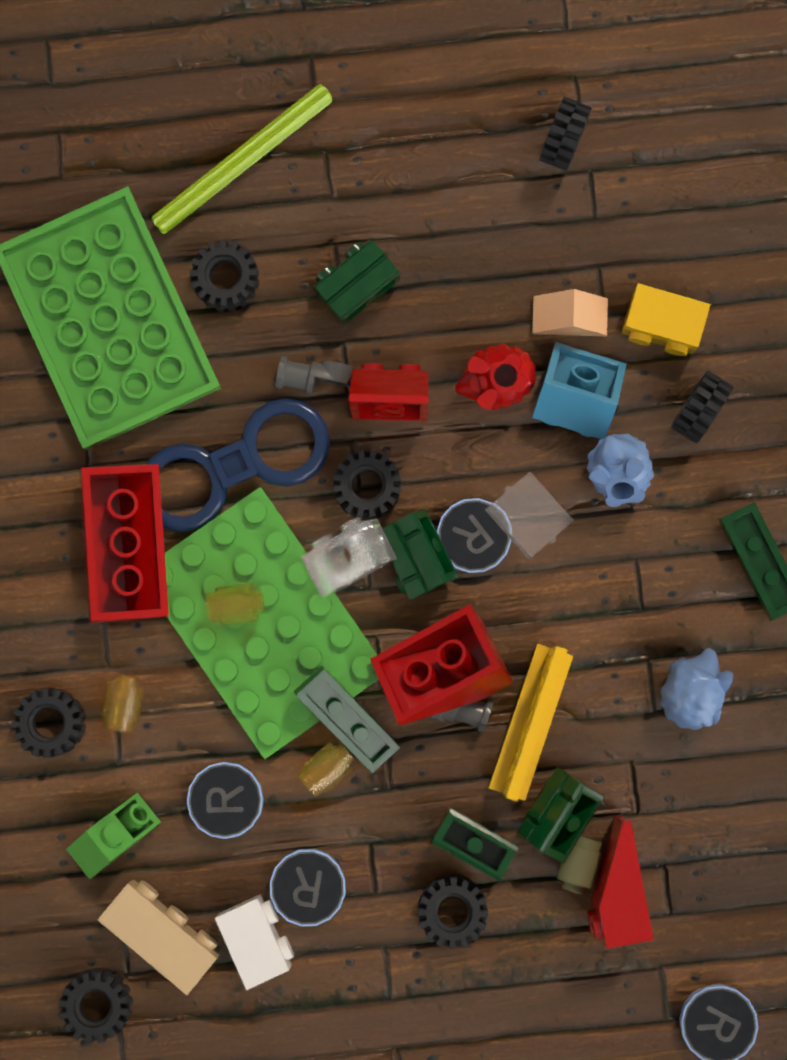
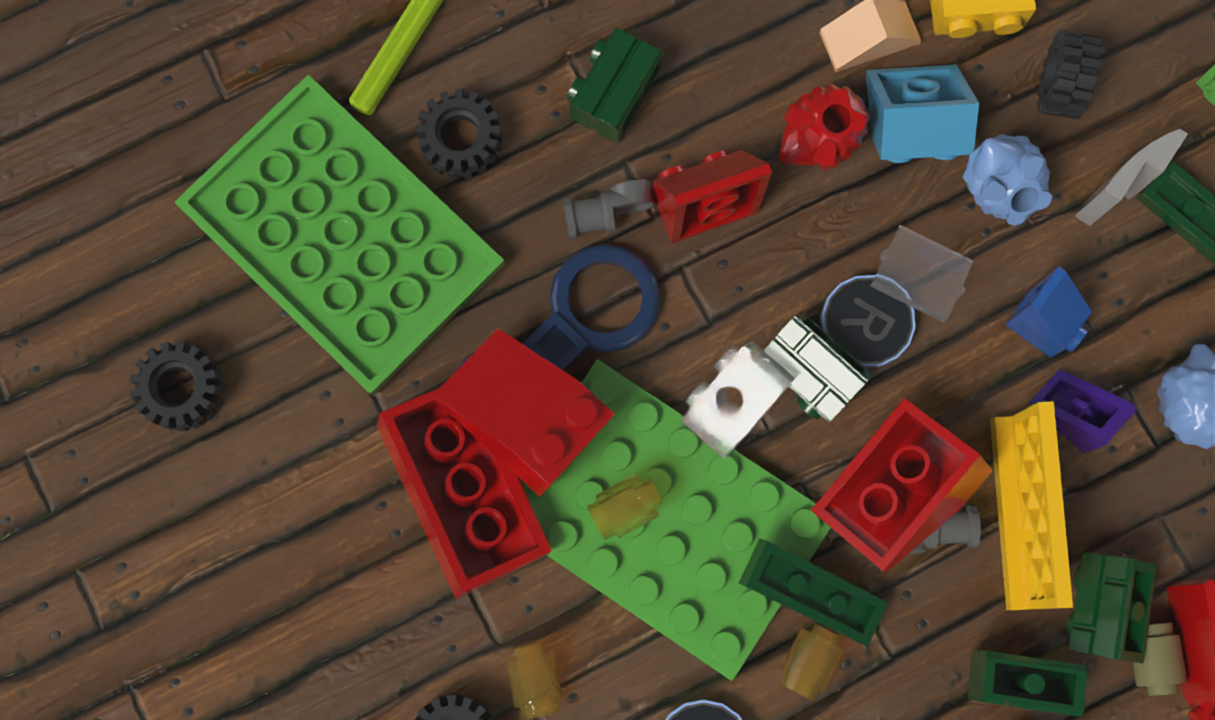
camera: 25 degrees left, 5 degrees down
black tyre [333,450,401,520] -> none
none -> red slope [432,328,615,496]
none -> blue slope [1005,267,1092,358]
none -> dark purple slope [1029,369,1137,454]
none -> light grey slope [1075,129,1188,226]

